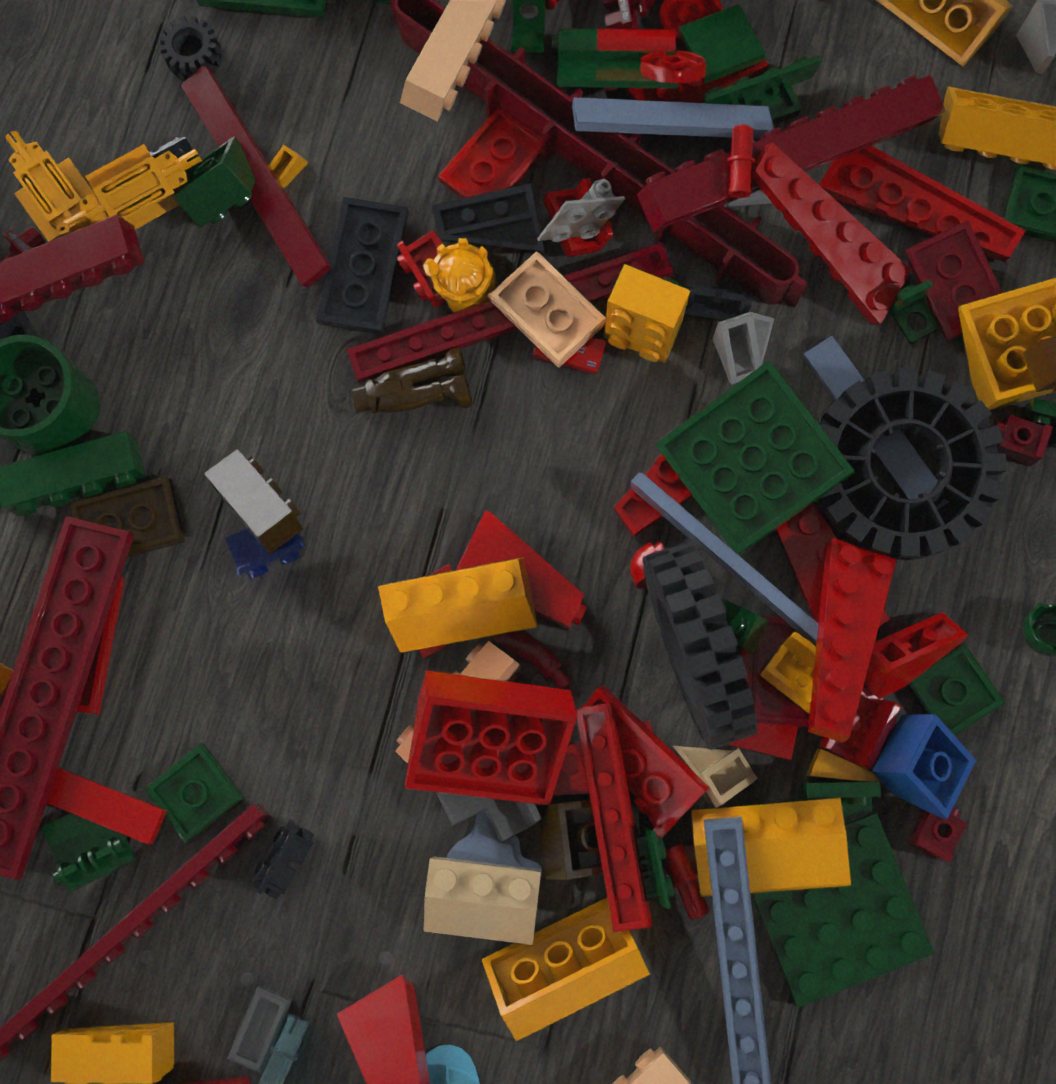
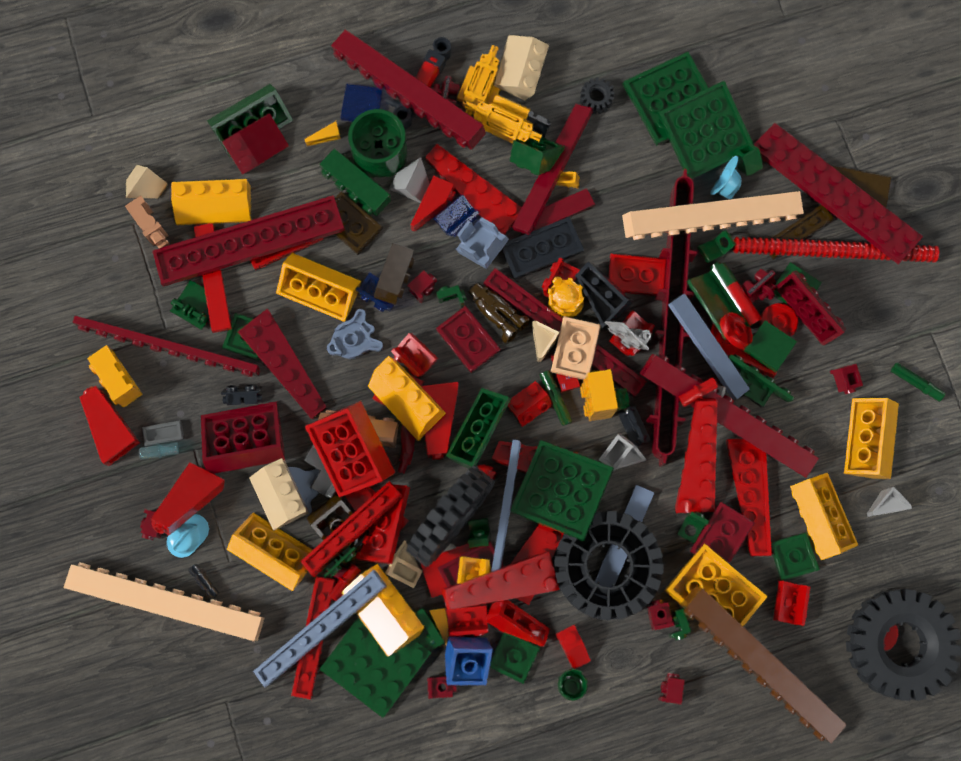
camera: 50 degrees right, 0 degrees up
none -> dark red slope [201,401,285,474]
none -> dark red wing [238,309,327,420]
none -> light orange slope [276,253,361,322]
none -> red tile [291,576,336,699]
none -> sand blue tile [327,309,383,359]
none -> light grey slope [389,157,430,203]
none -> red bracket [391,333,438,377]
none -> dark red brick [407,271,437,303]
none -> red slope [411,176,456,232]
none -> red wing [425,144,522,235]
none -> clear blue bracket [433,195,479,237]
none -> dark green bracket [436,285,467,308]
none -> dark red tile [436,306,501,373]
none -> dark green slope [446,388,511,469]
none -> sand blue panel [456,217,508,269]
none -> tan slope [493,35,549,100]
none -> red bracket [507,381,552,427]
none -> dark red tile [532,188,595,231]
none -> tan slope [532,321,559,362]
none -> dark green axle [540,370,572,426]
none -> red slope [555,625,591,669]

